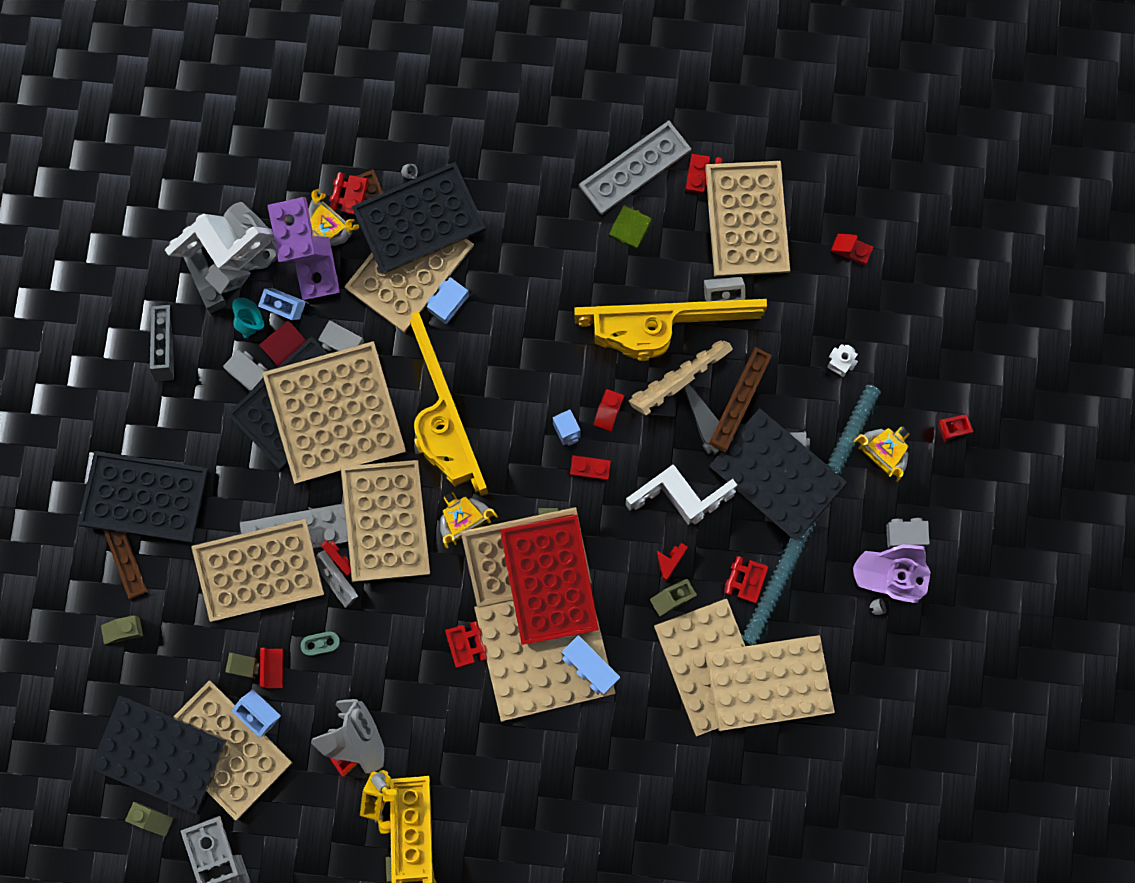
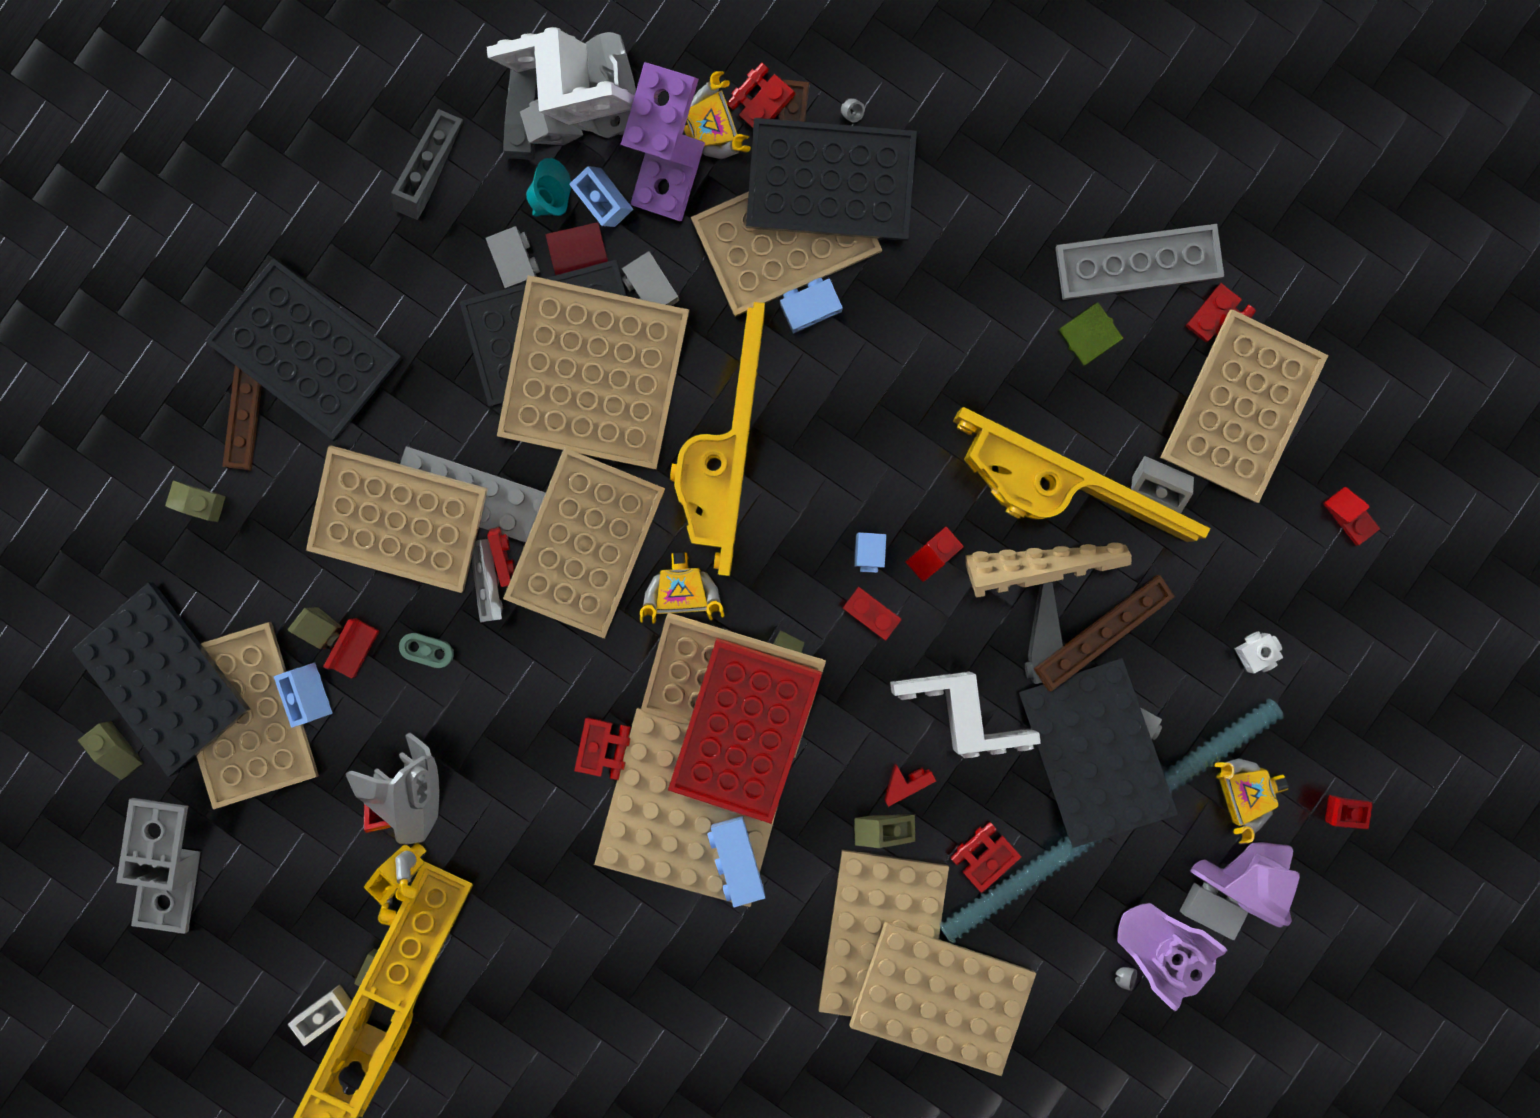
camera: 25 degrees right, 10 degrees up
none -> lavender piece [1190,842,1300,927]

